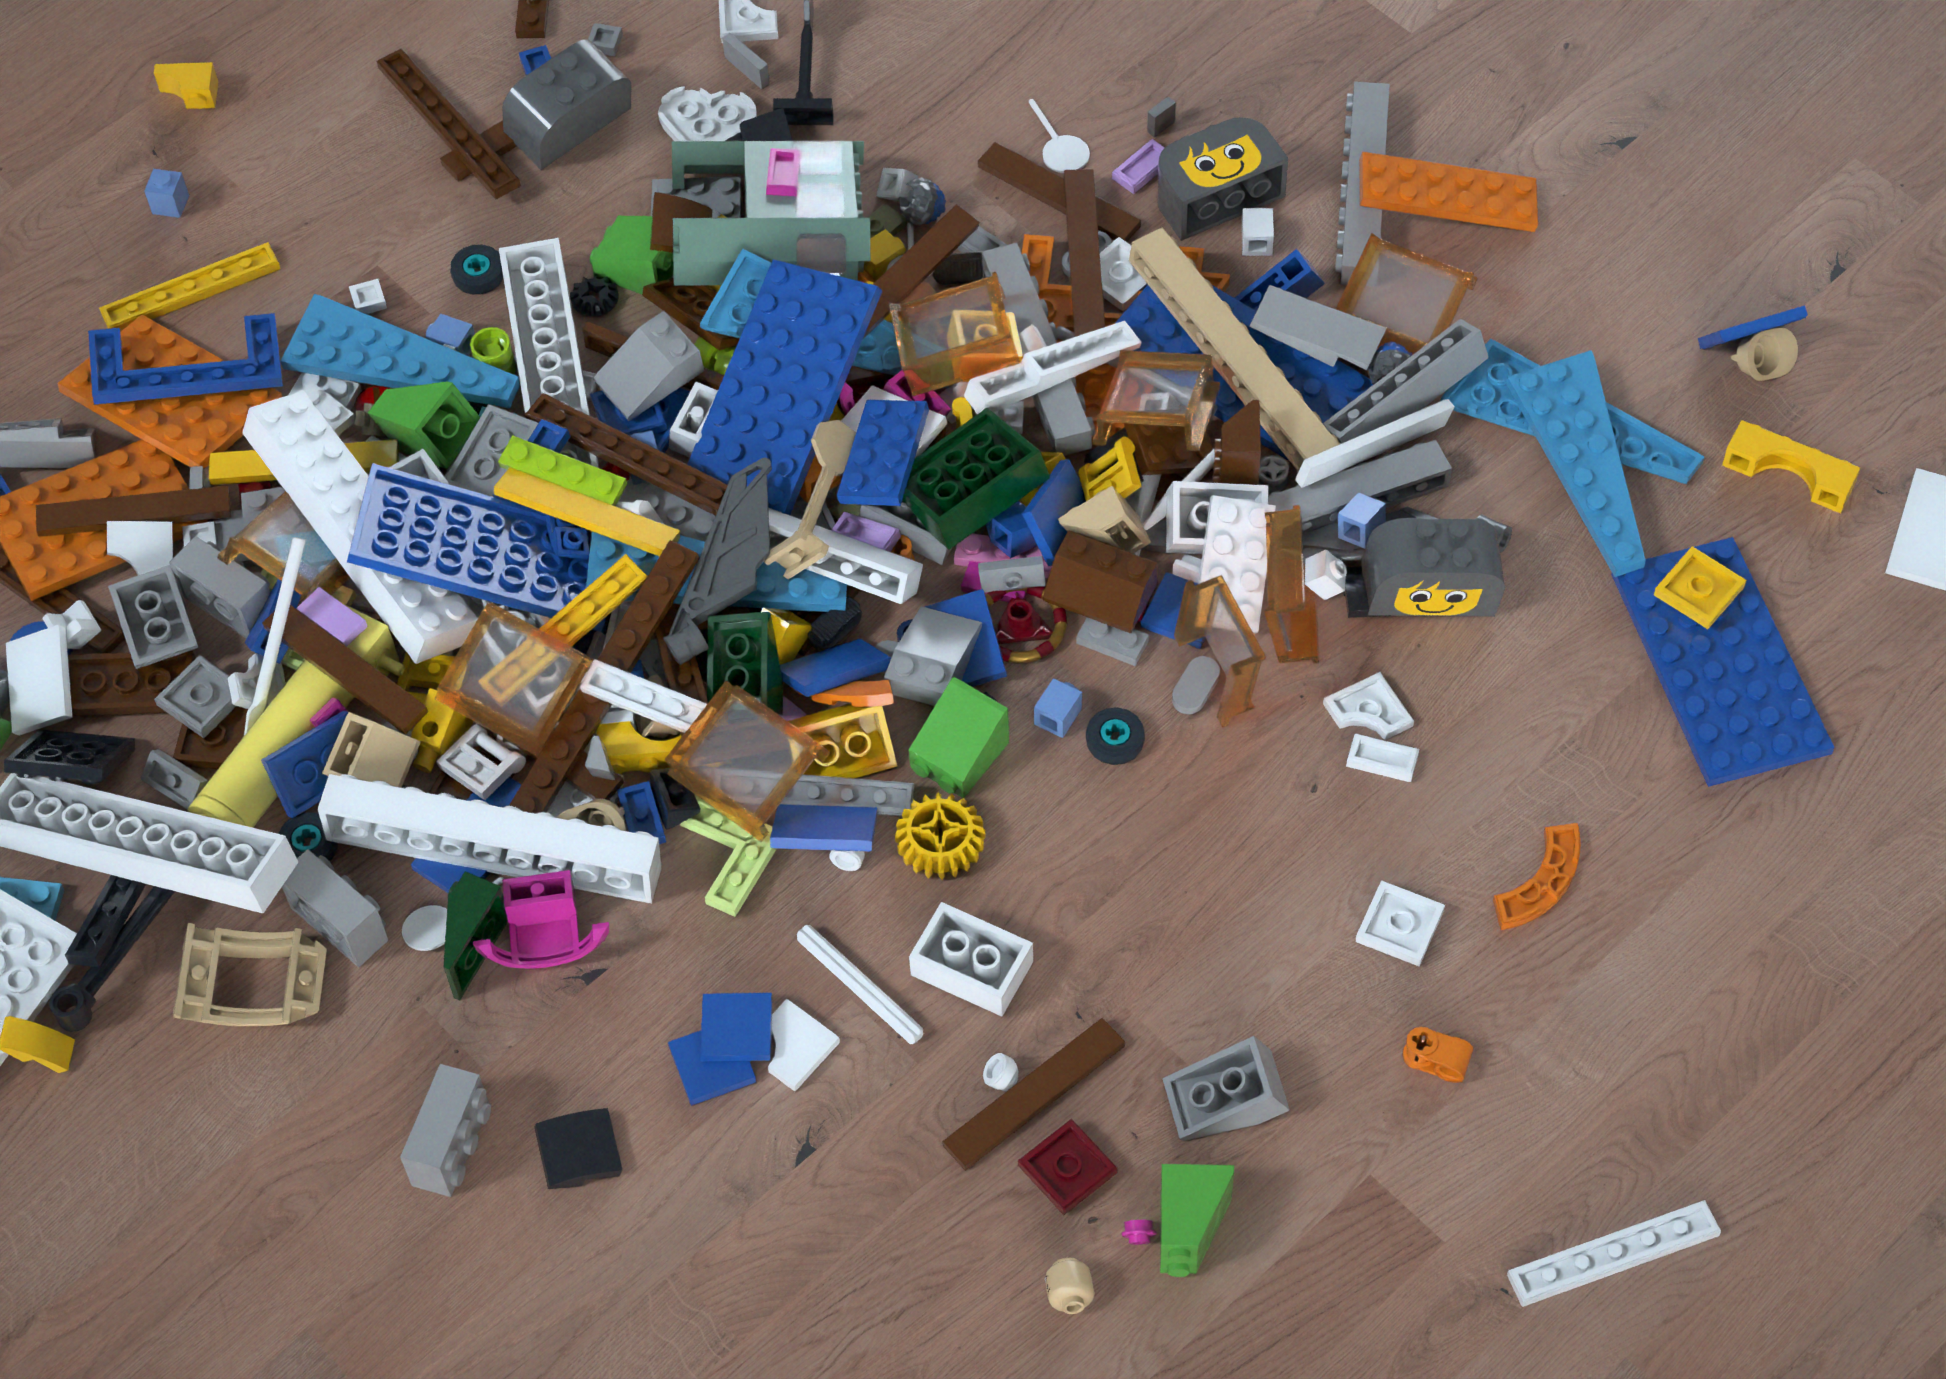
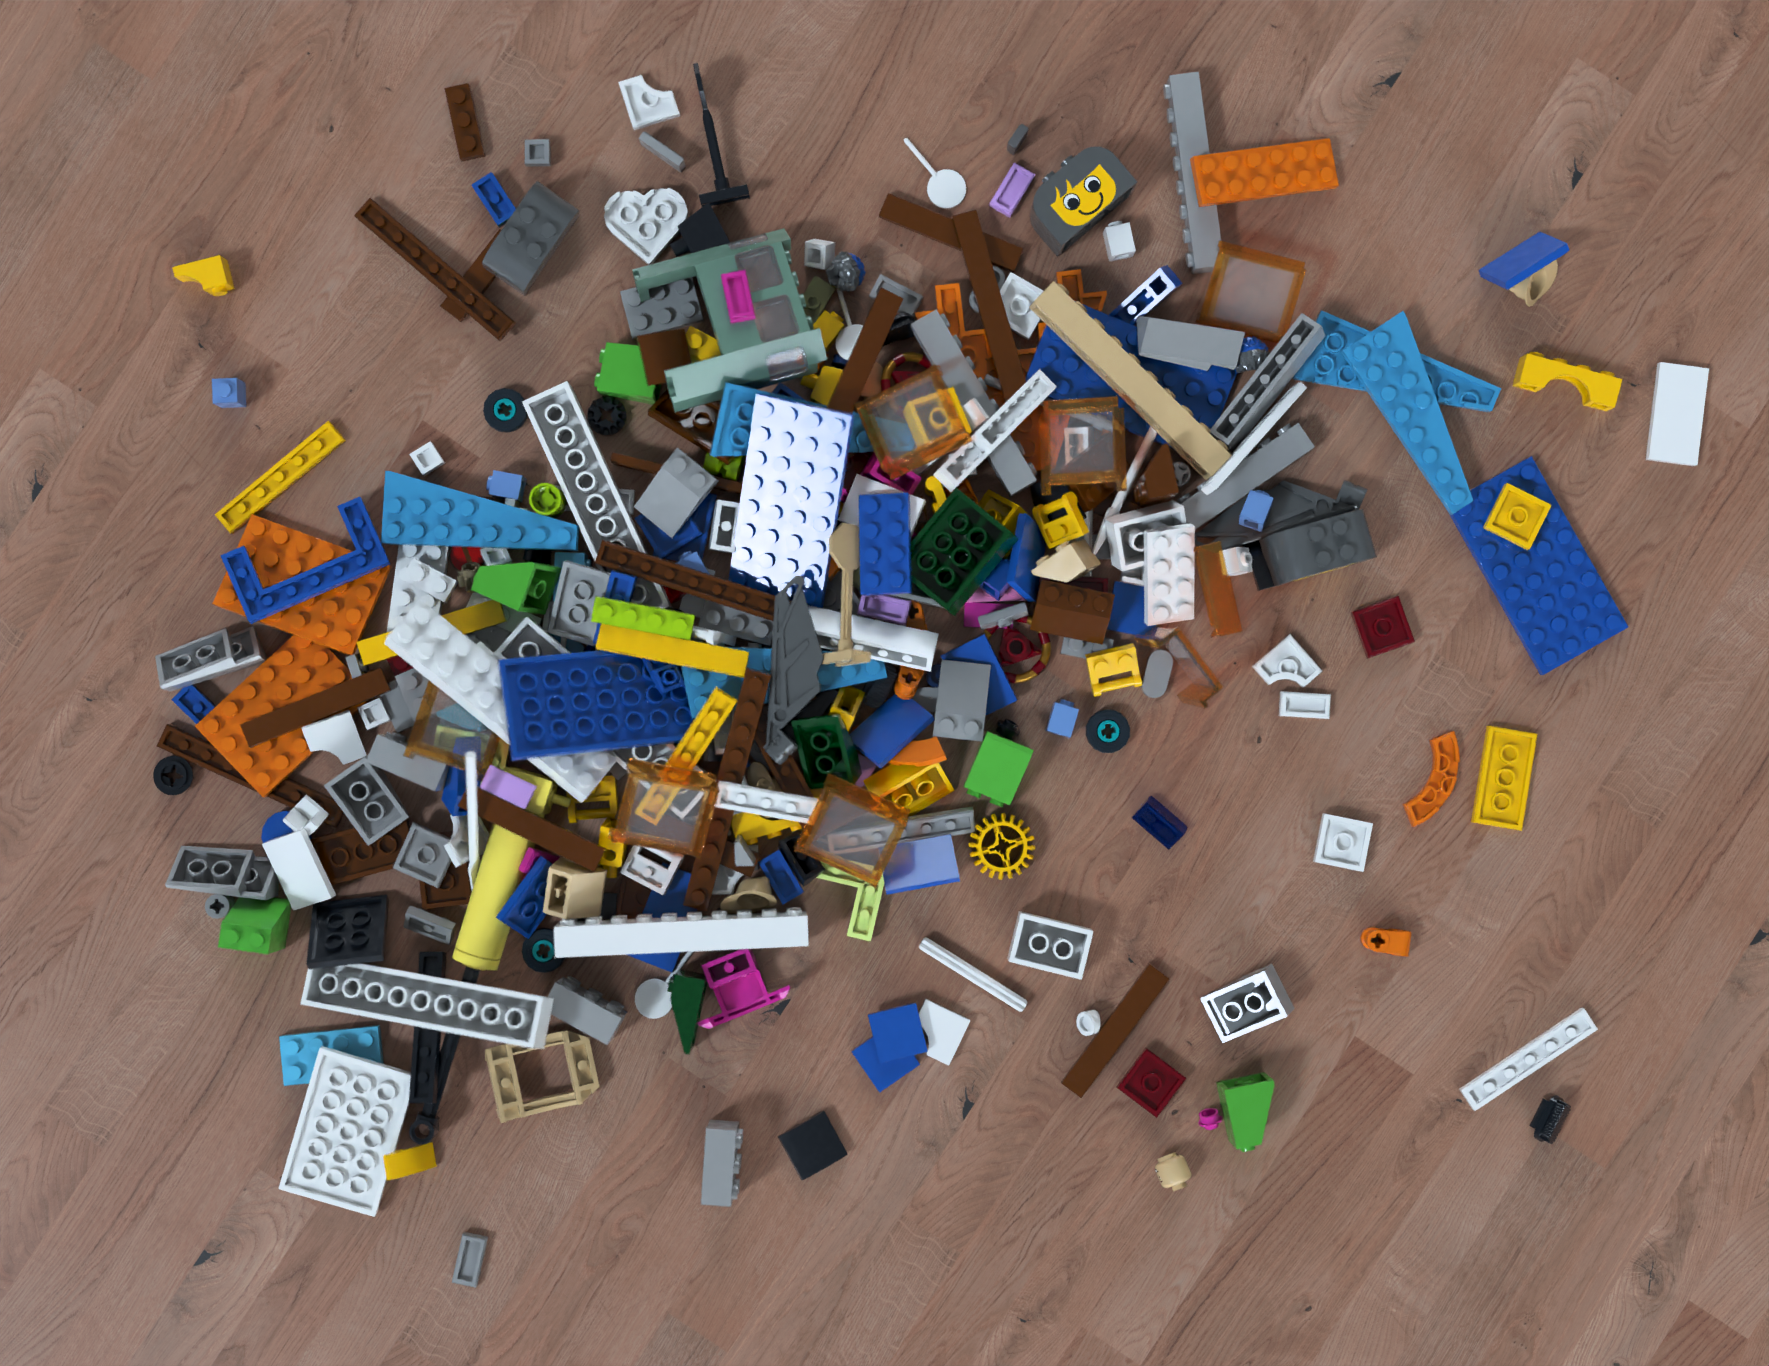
camera: 20 degrees left, 30 degrees up
none -> light grey tile [452,1232,488,1288]
none -> orange piece [894,665,925,700]
none -> yellow plate [1085,643,1142,697]
none -> clear blue slope [1132,796,1187,850]
none -> dark red plate [1350,596,1415,659]
none -> yellow tile [1471,726,1538,831]
none -> black piece [1529,1095,1571,1144]

